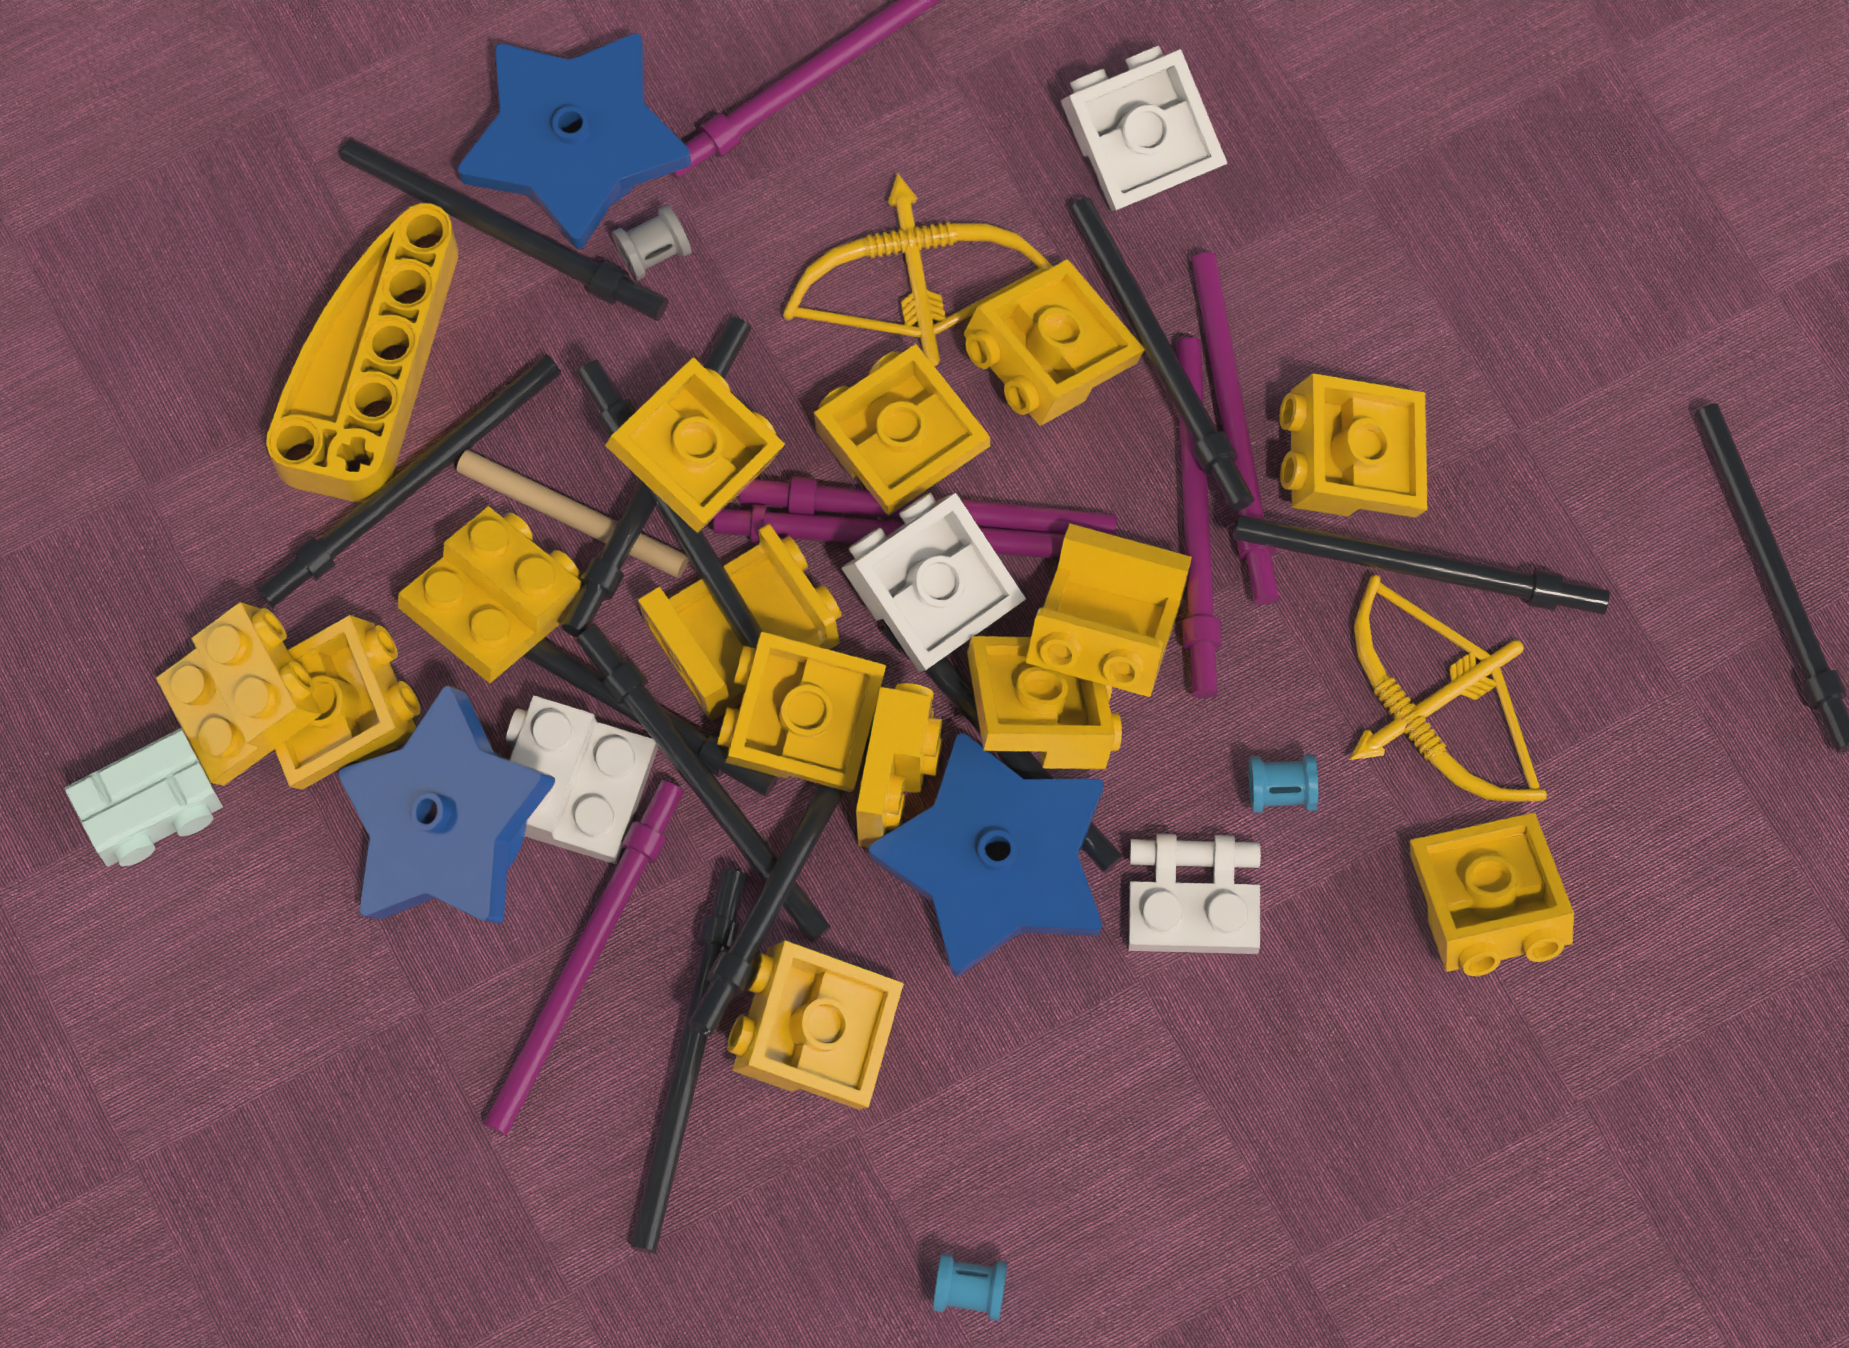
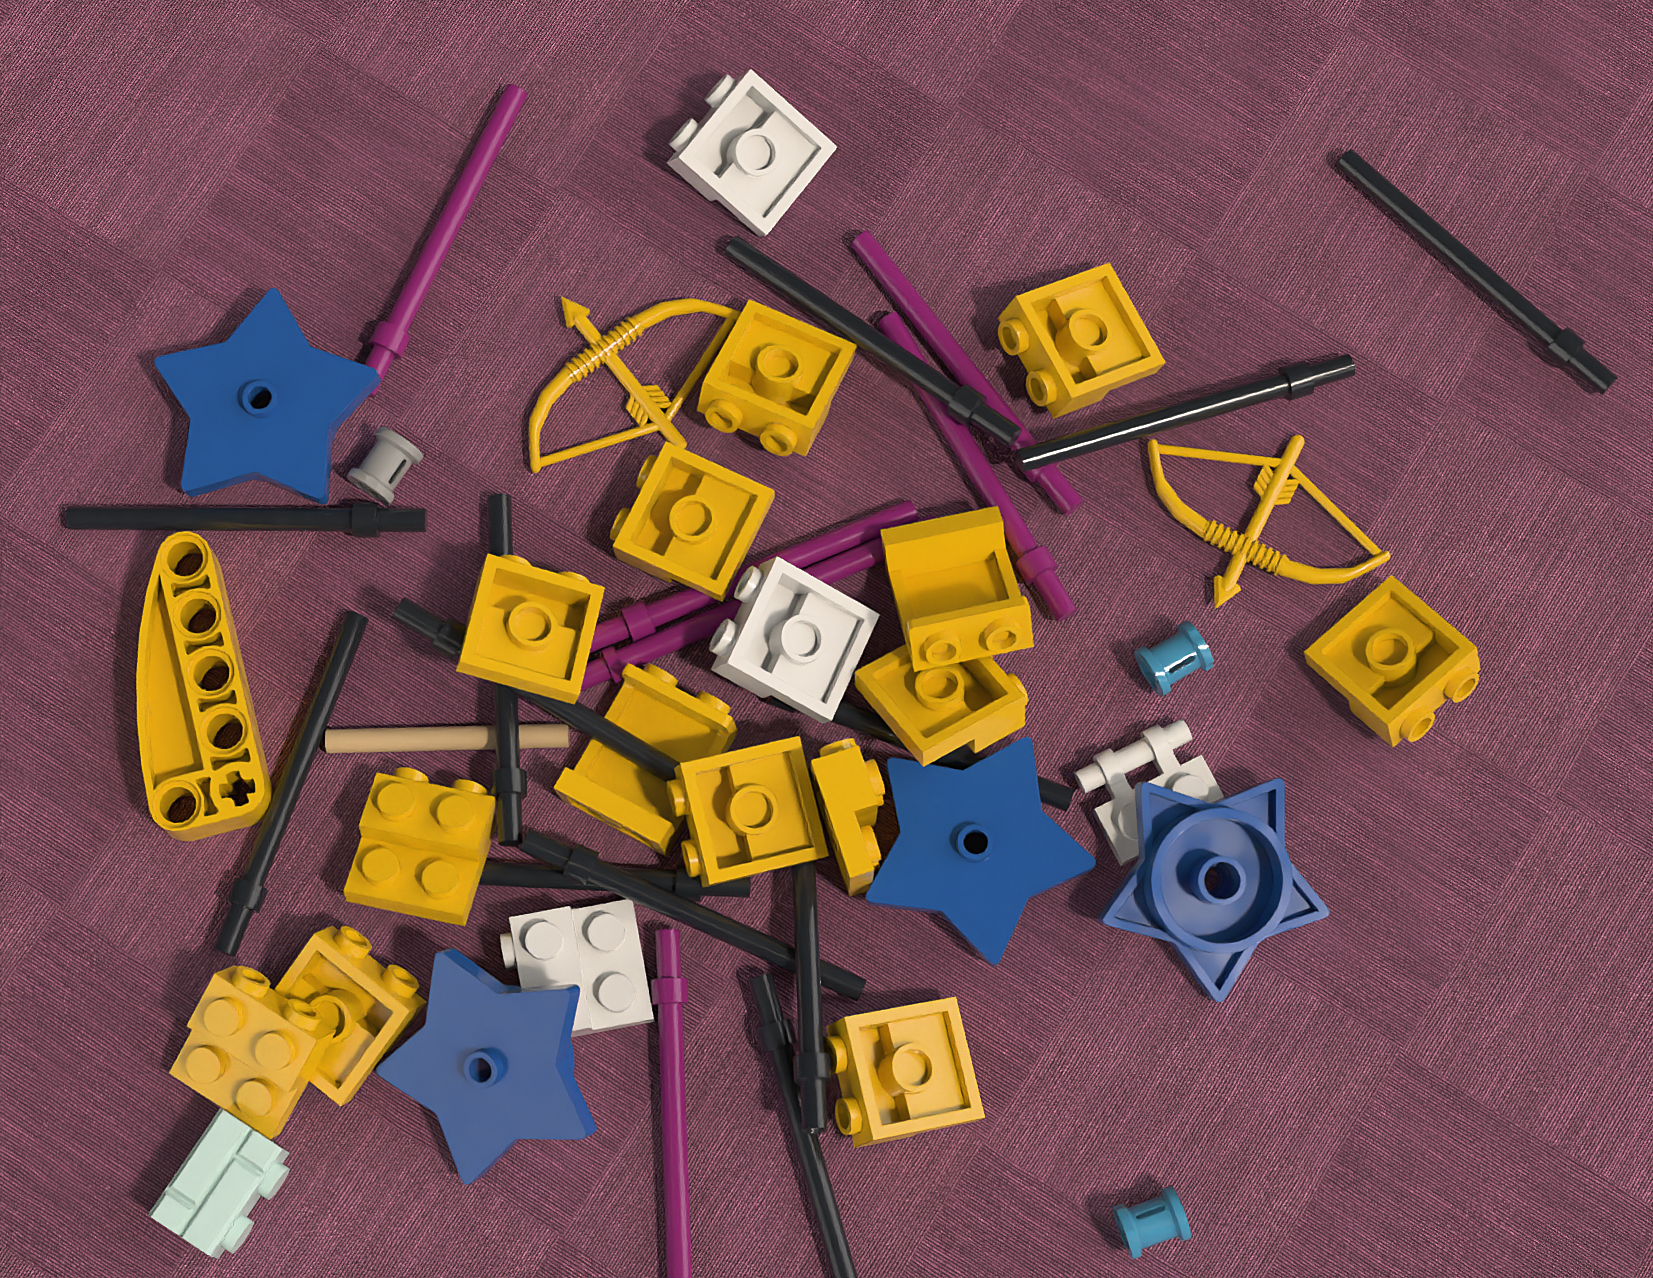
camera: 30 degrees left, 5 degrees up
none -> blue plate [1097,778,1330,1002]

